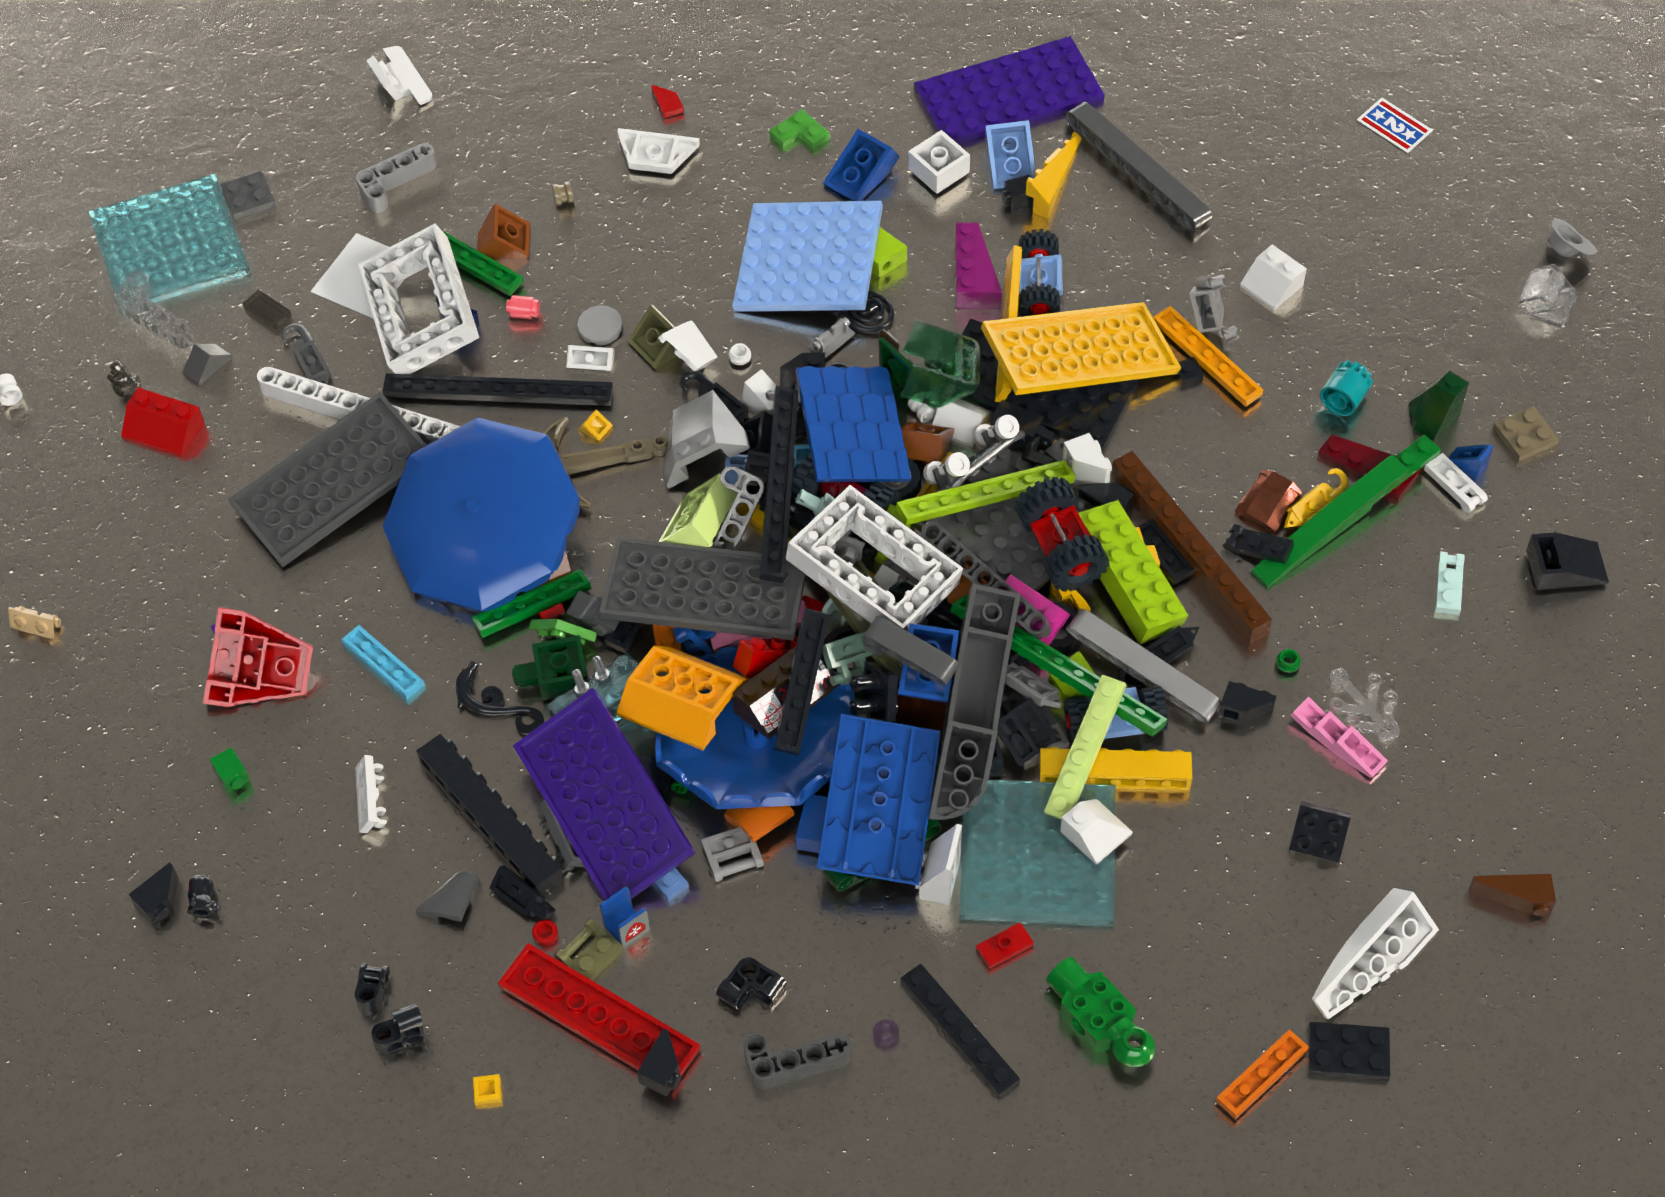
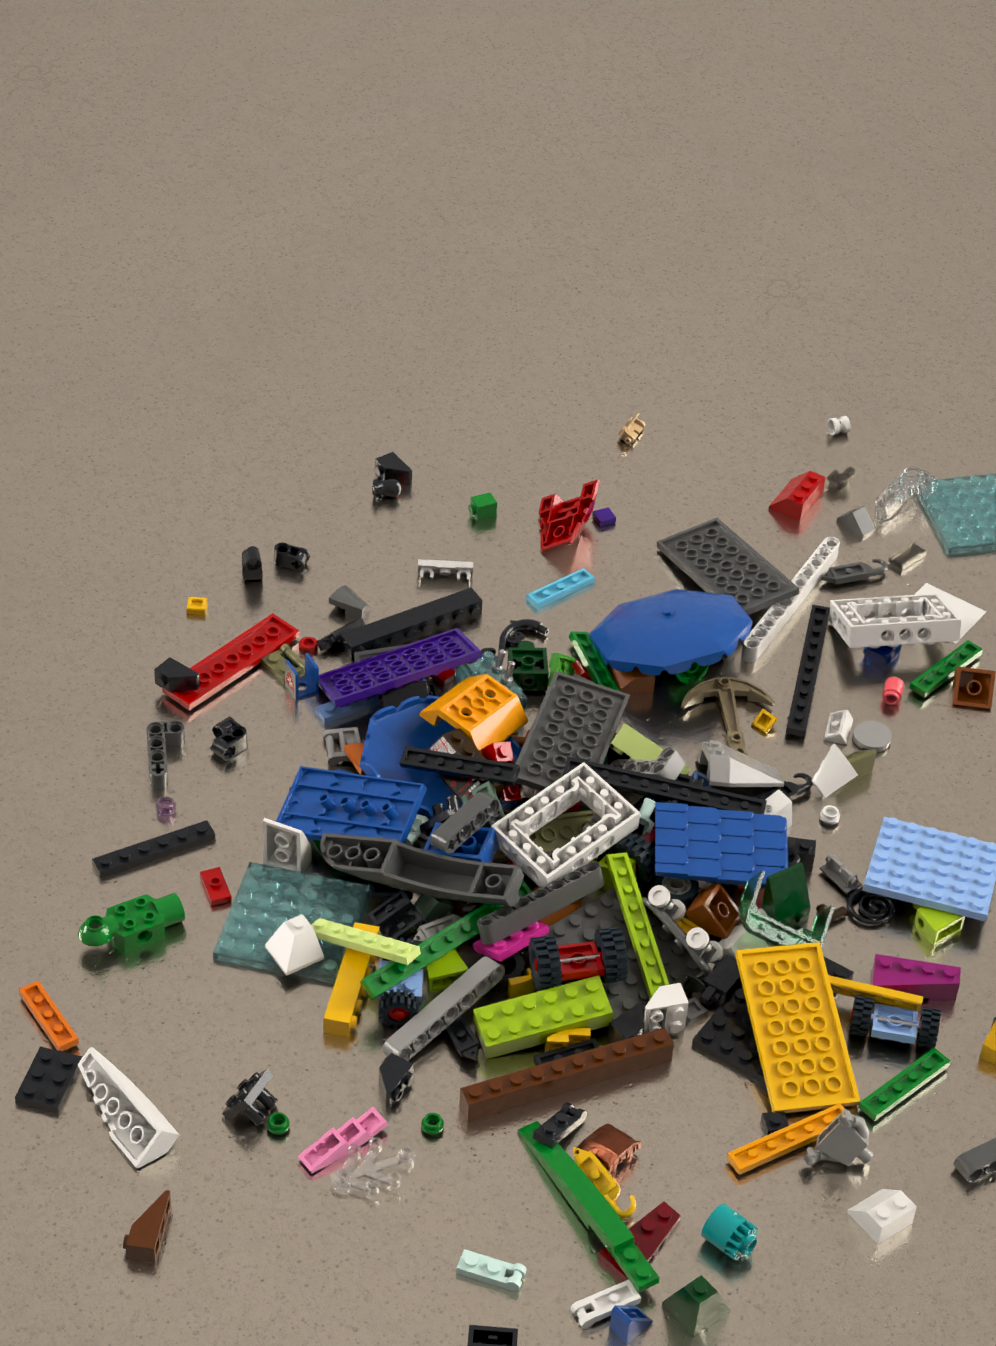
camera: 95 degrees right, 15 degrees down
none -> green plate [267,1112,290,1134]
none -> green plate [858,1047,951,1122]

